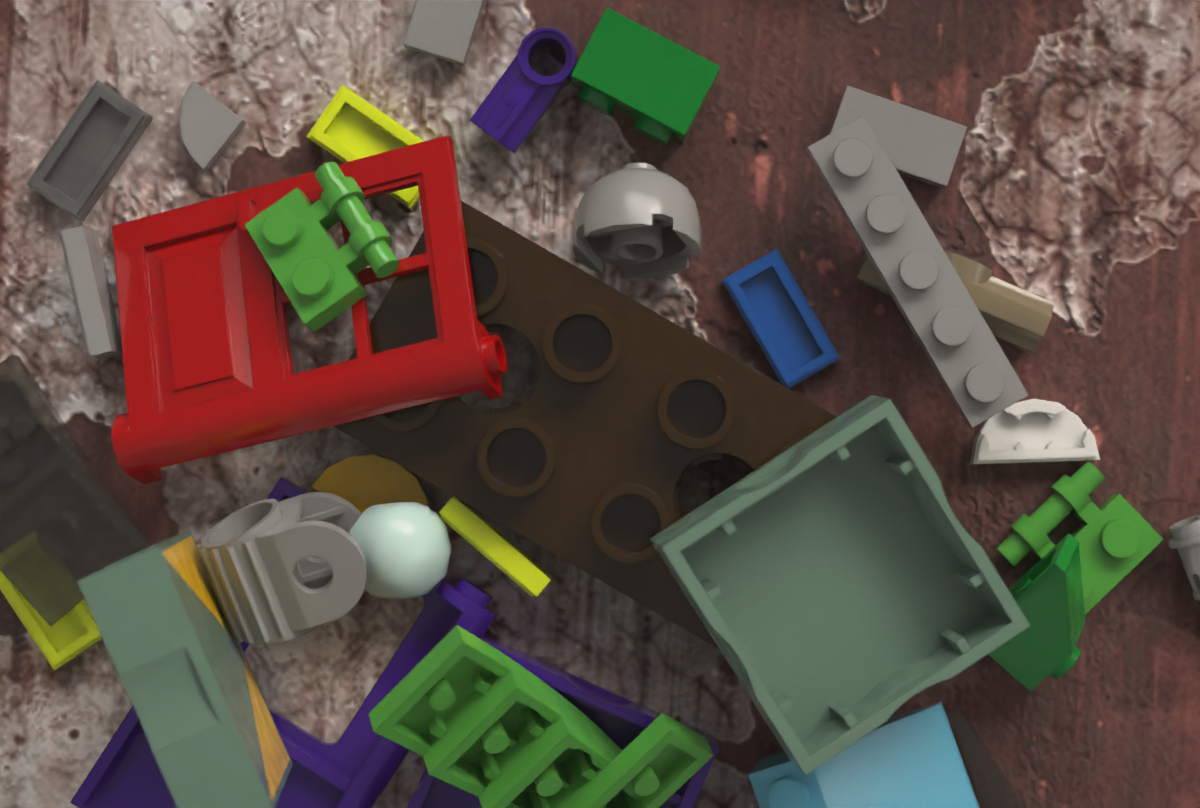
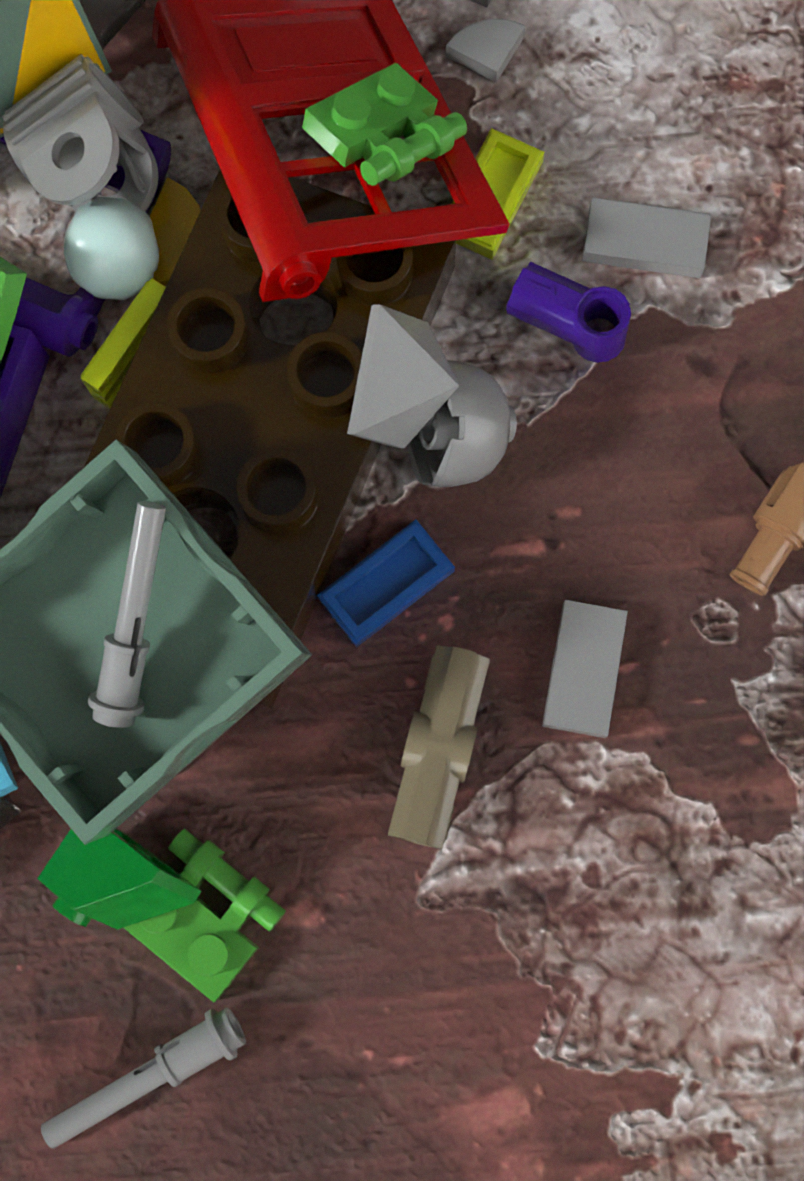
camera: 85 degrees right, 10 degrees down
green brick [571,7,721,145] -> none
light grey plate [806,115,1029,428] -> none
white tile [970,399,1100,464] -> none
none -> light grey pin [88,501,166,728]
none -> light grey slope [347,305,460,448]

